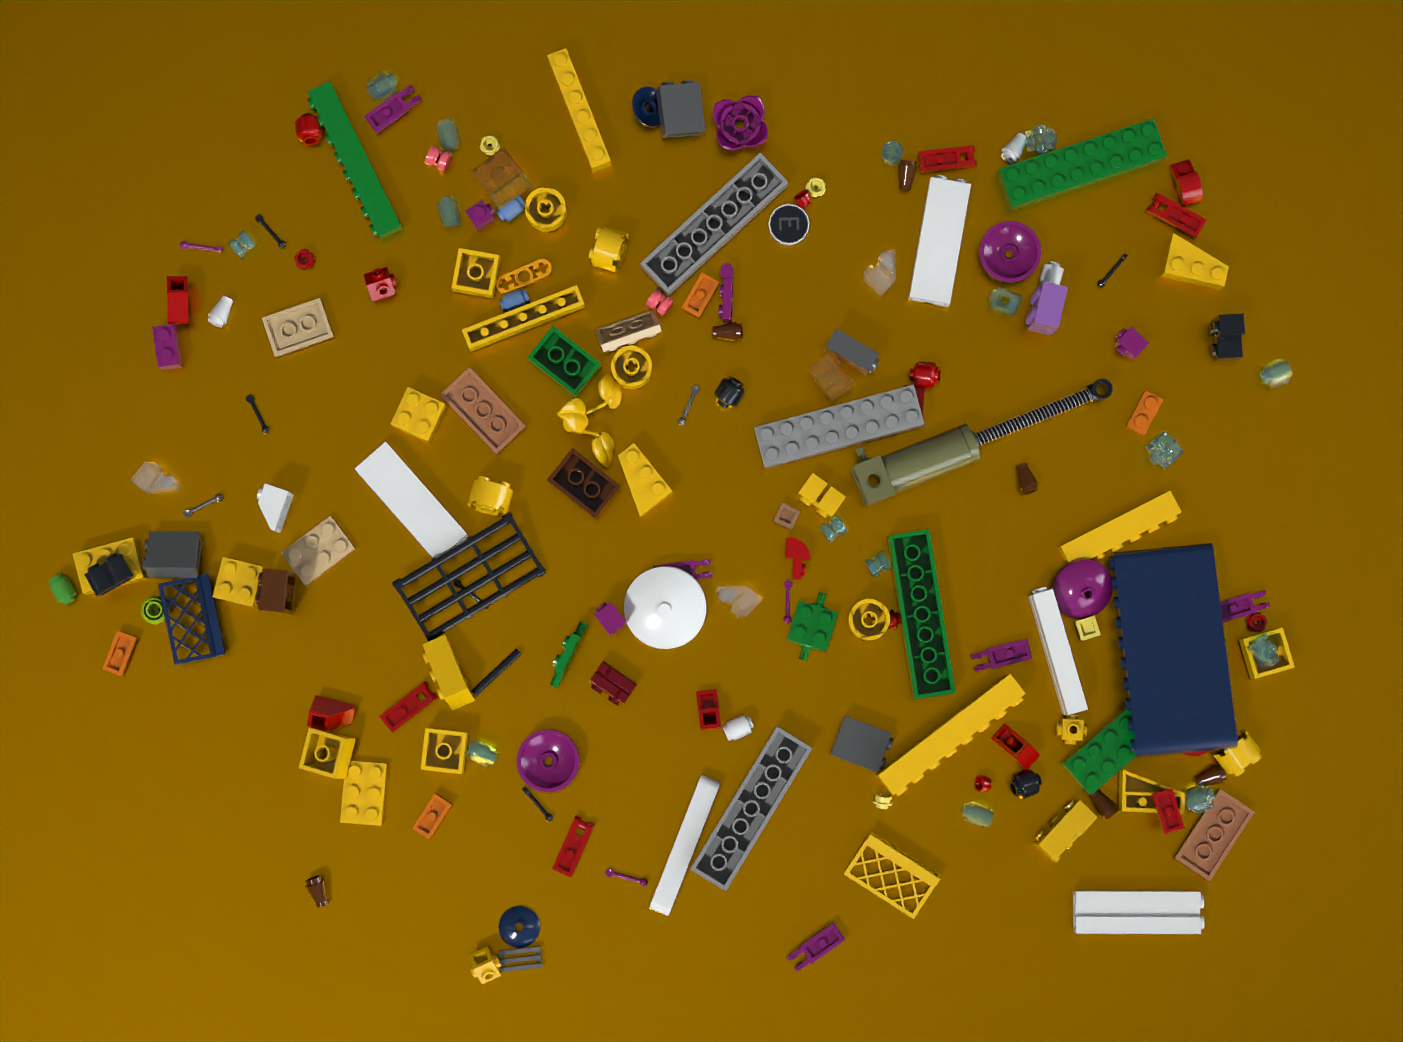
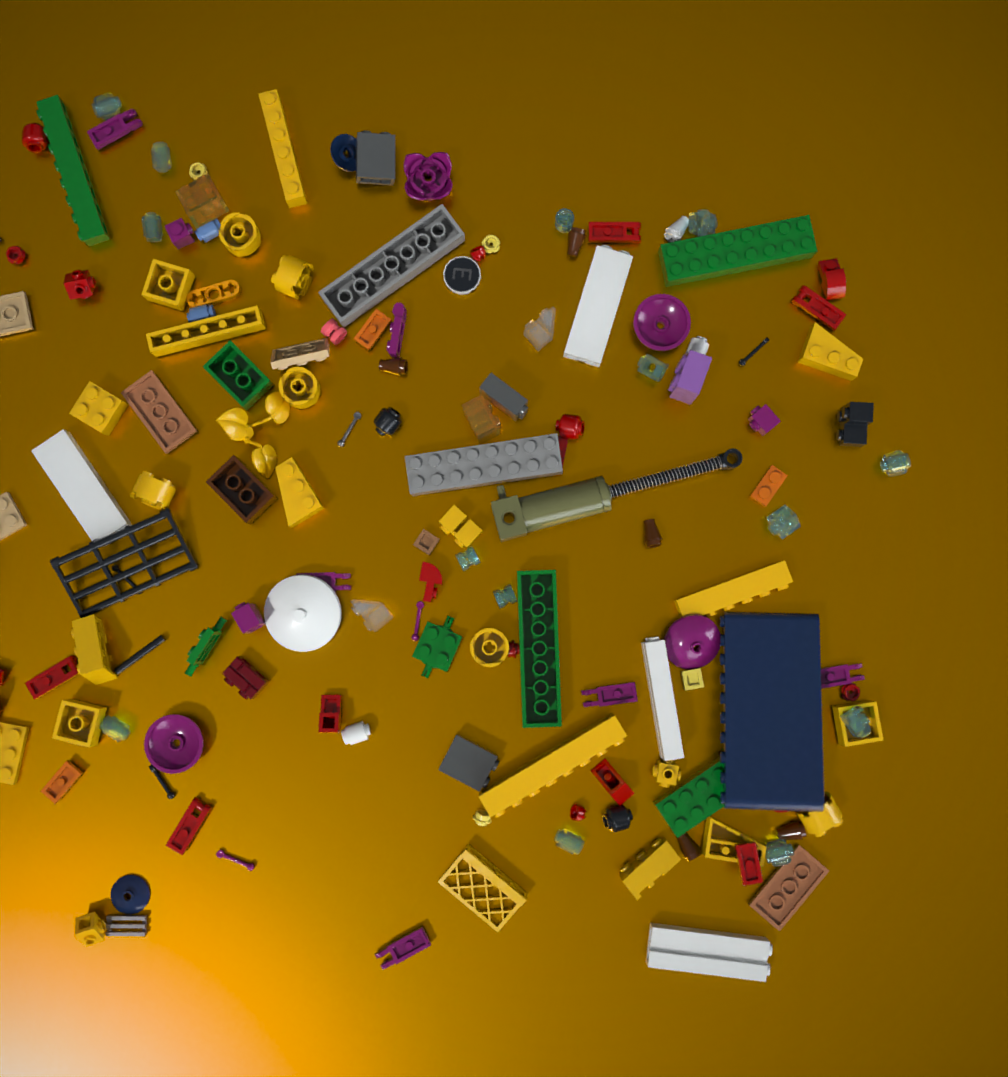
camera: 10 degrees right, 0 degrees up
coral wheel [425,145,452,172] -> none
white beam [649,775,721,916] -> none
light grey brick [690,726,812,891] -> none

